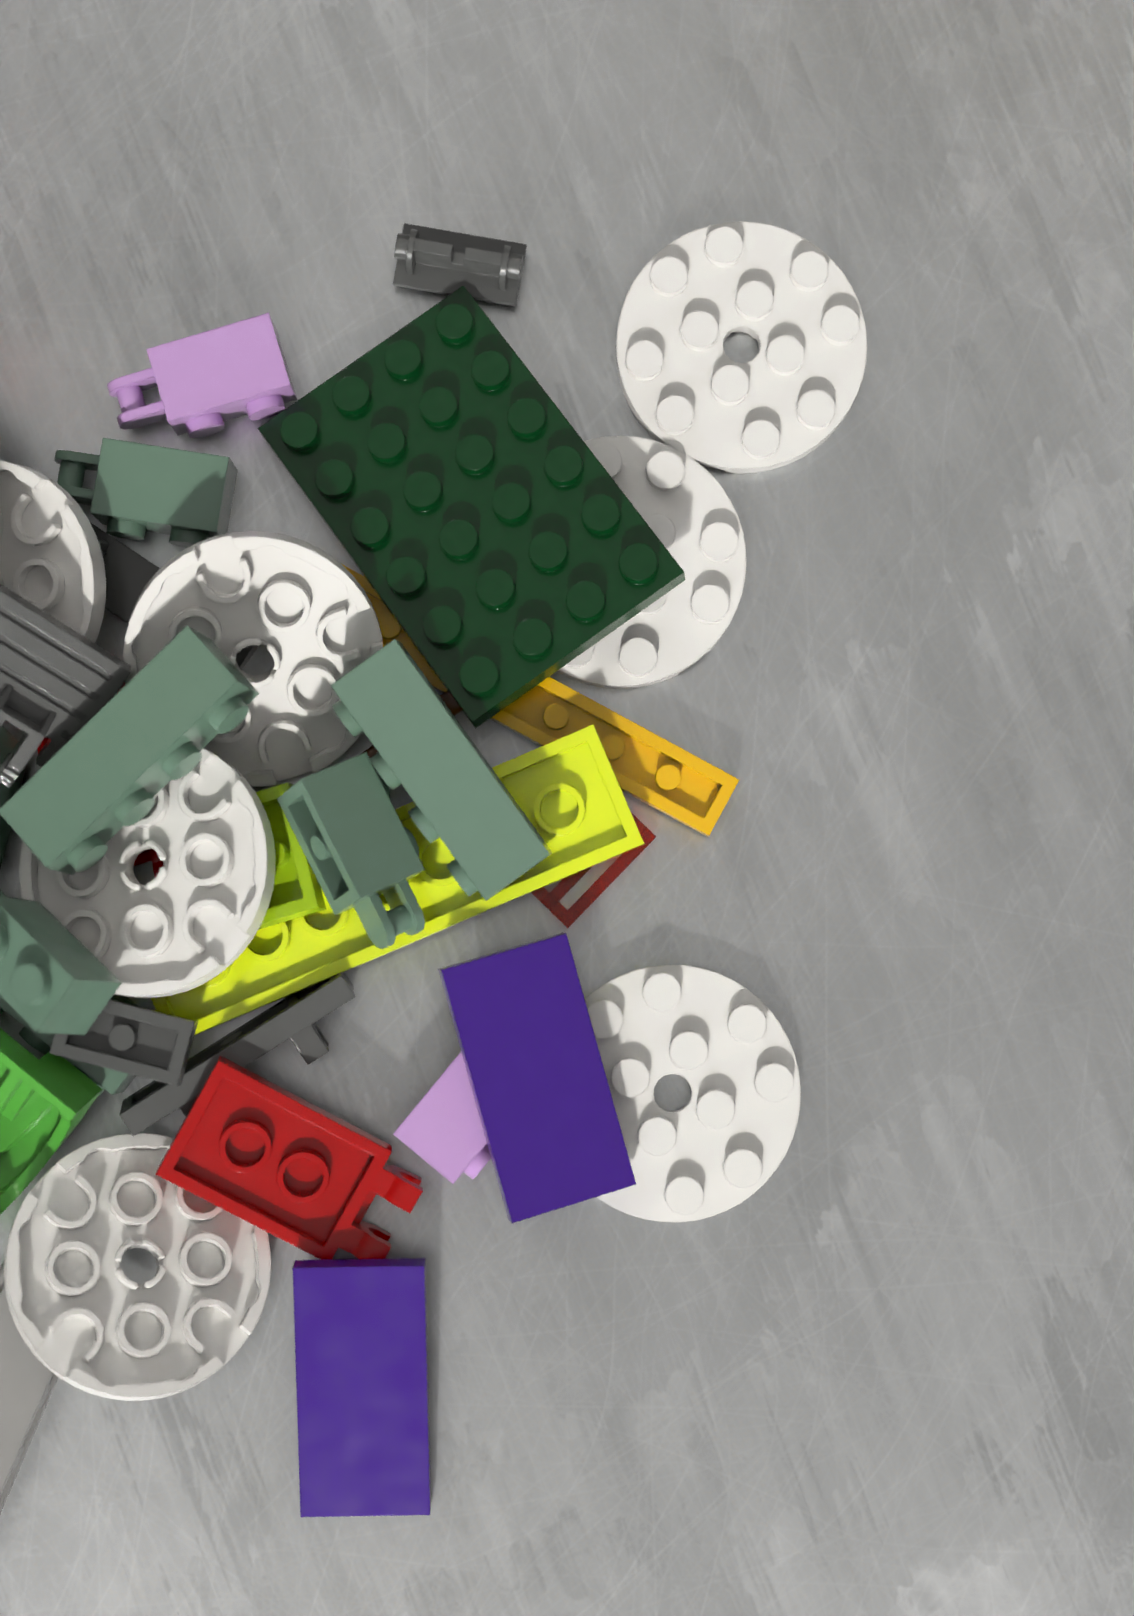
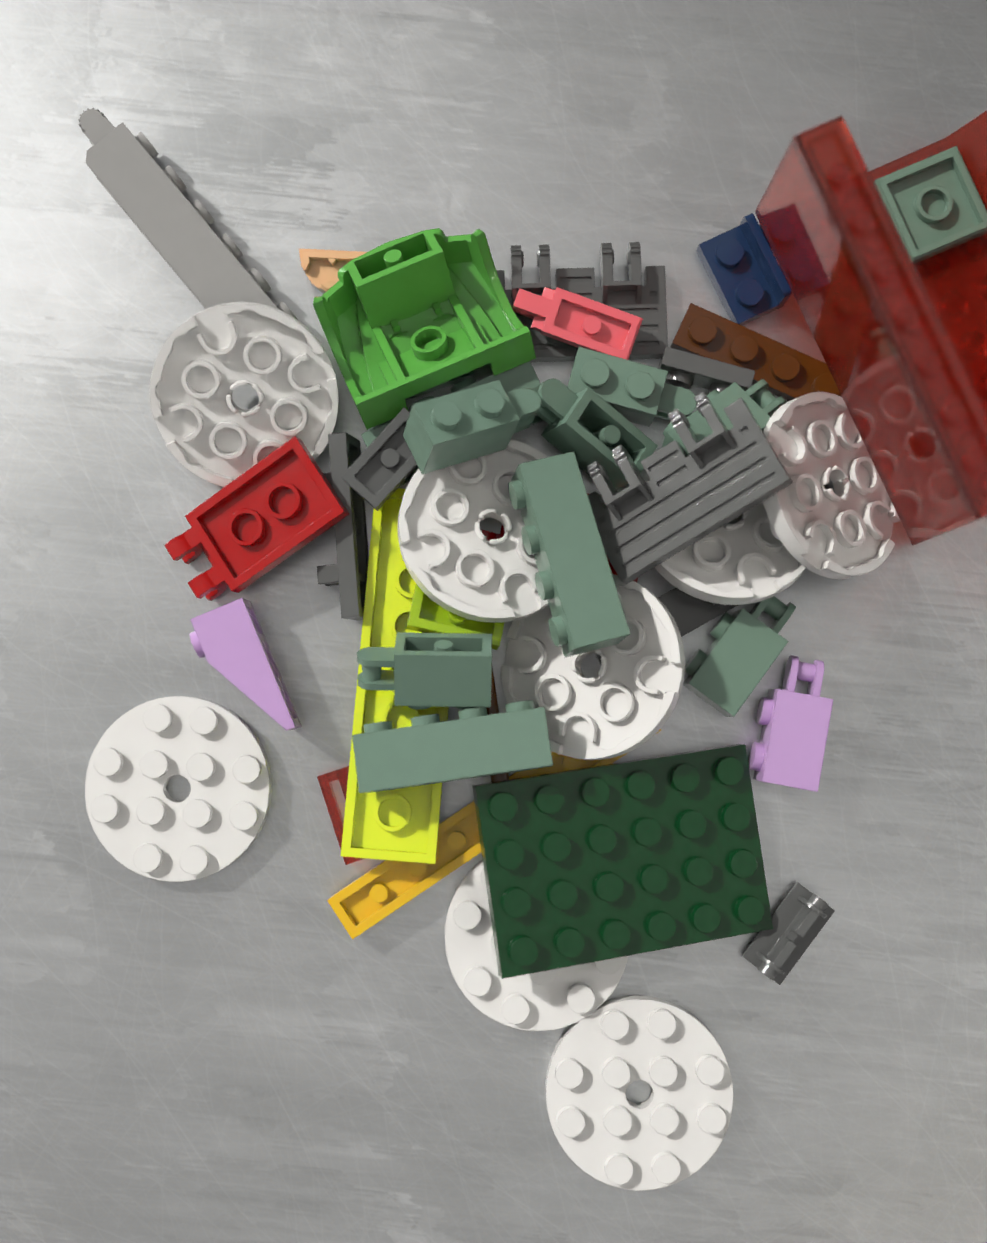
camera: 120 degrees right, 0 degrees up
dark purple tile [293,1258,431,1517] -> none
dark purple tile [438,933,636,1223] -> none

